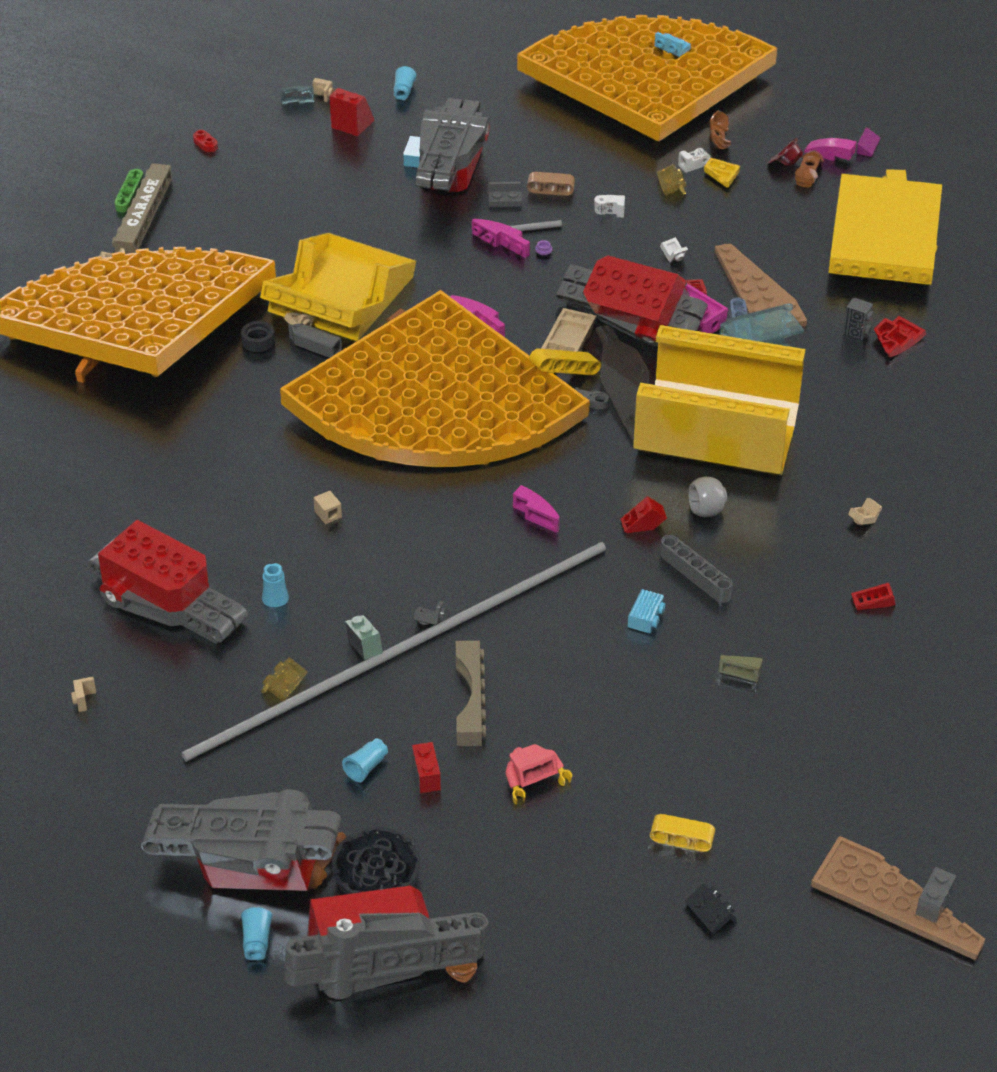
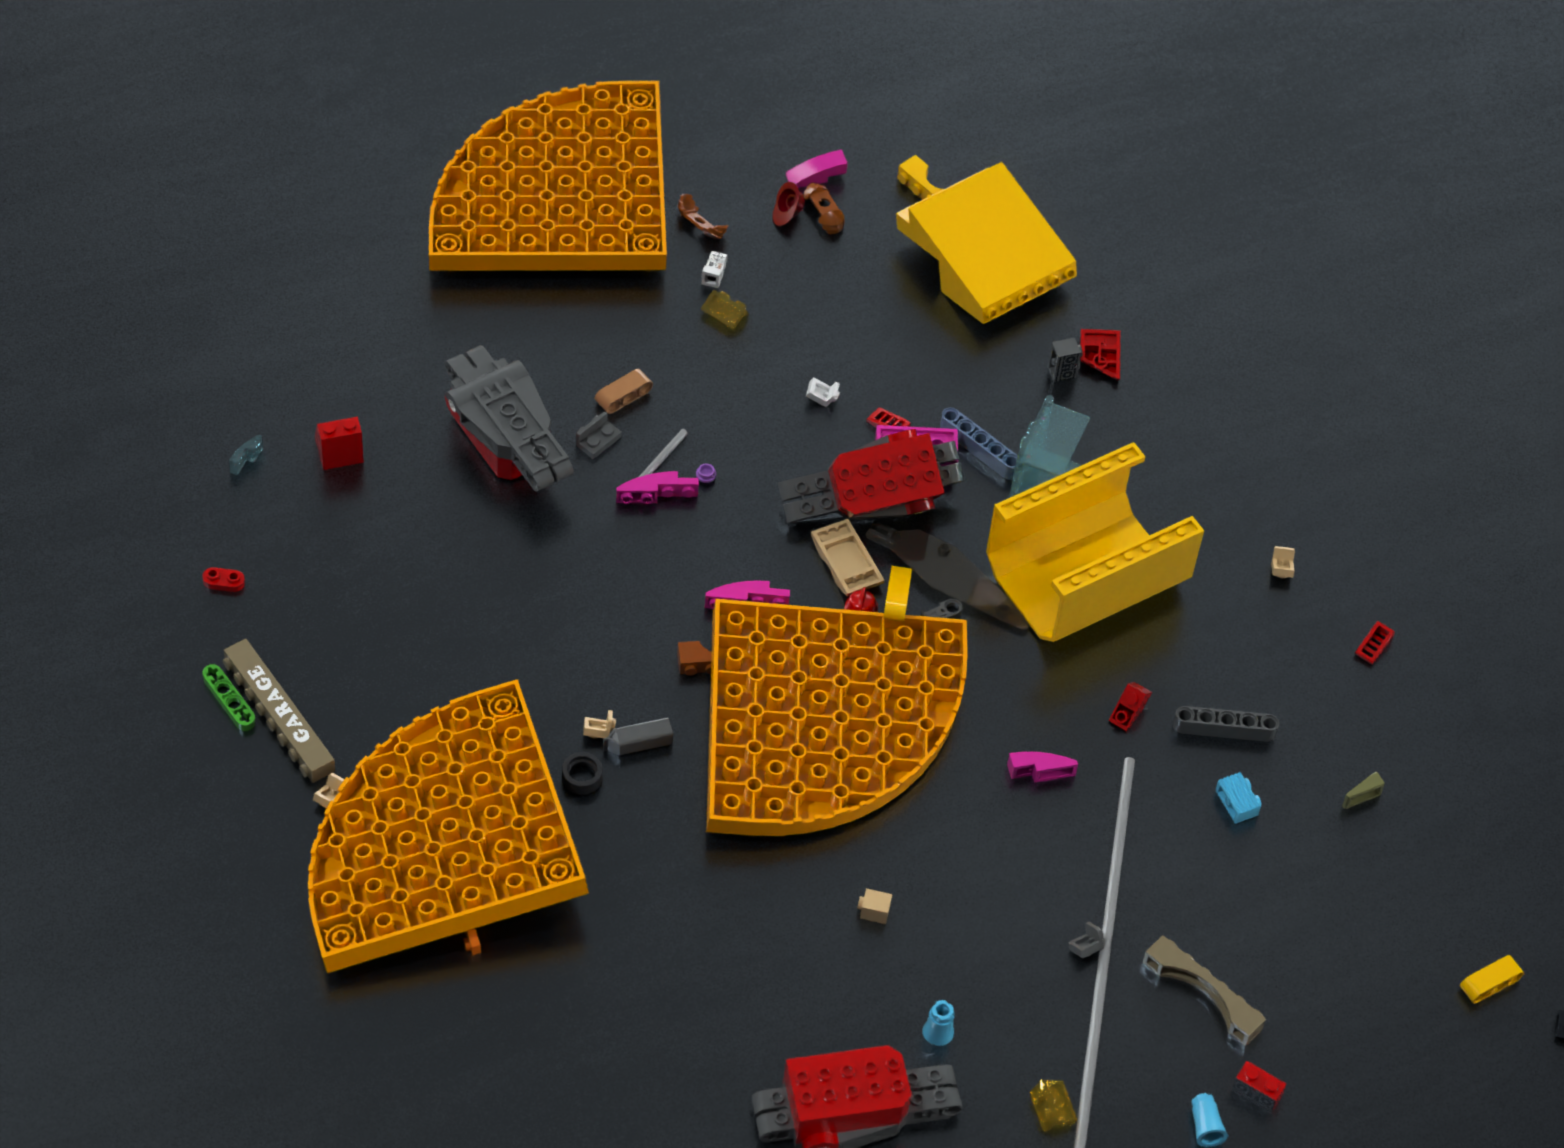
camera: 50 degrees left, 10 degrees up
yellow panel [260,233,416,341] -> none
tan bracket [313,78,334,102] -> none
sand green brick [345,615,383,660] -> none
medium azure plant [394,66,417,100] -> none
brick [403,136,420,168] -> none
coral torso [506,744,572,804] -> none
white leg [594,195,625,217] -> none
medium azure bracket [655,32,691,57] -> none
light grey wheel [688,477,727,518] -> none
yellow wing [704,158,740,187] -> none
medium nougat wing [714,244,807,334] -> none
magenta slope [856,128,881,157] -> none

